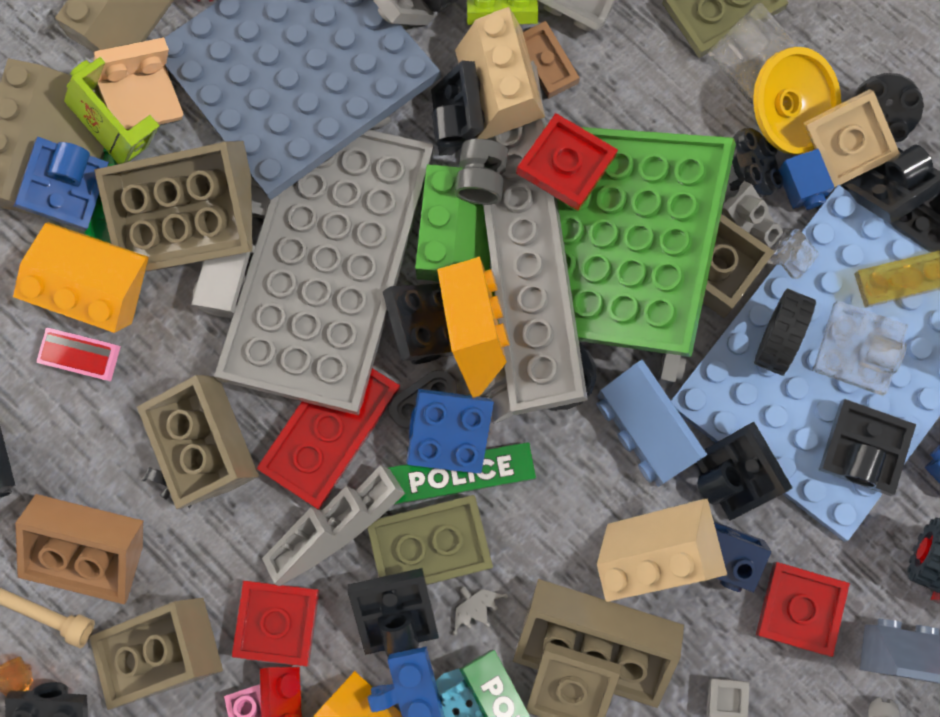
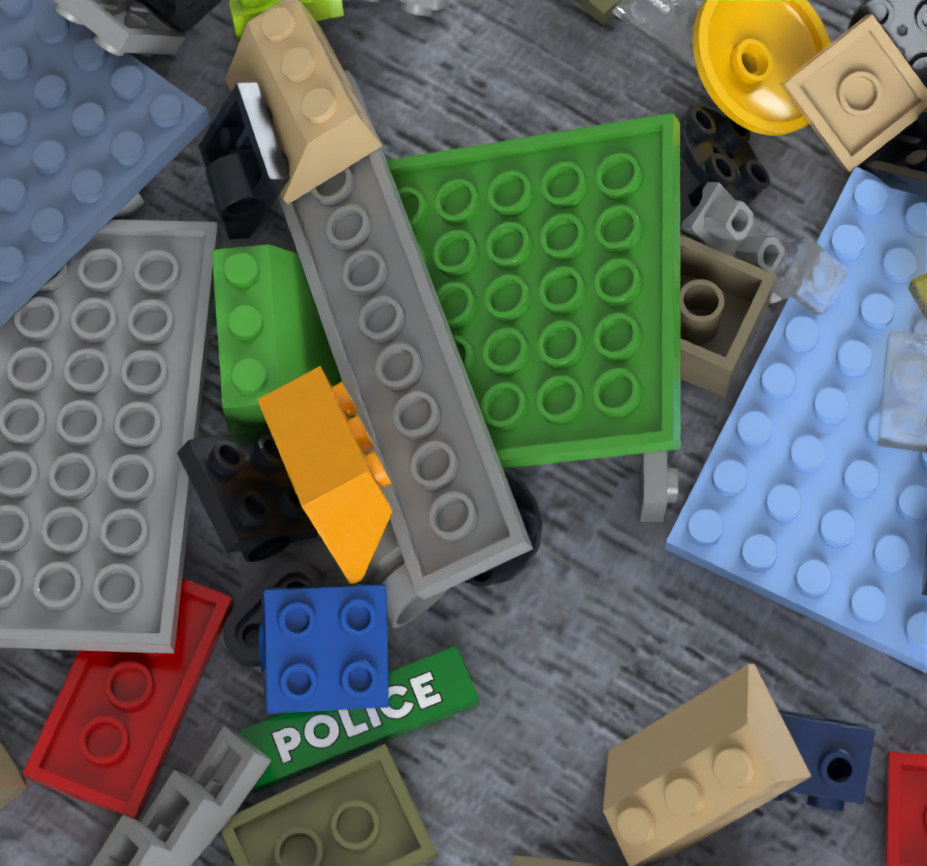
camera: 10 degrees left, 10 degrees down
dark grey wheel [455,139,508,205] -> none
red plate [516,113,618,211] -> none
medium nougat plate [523,21,580,99] -> none
medium blue slope [597,360,707,487] -> none
black plate [696,422,793,521] -> none
black tyre [754,288,816,376] -> none
blue brick [778,149,835,210] -> none

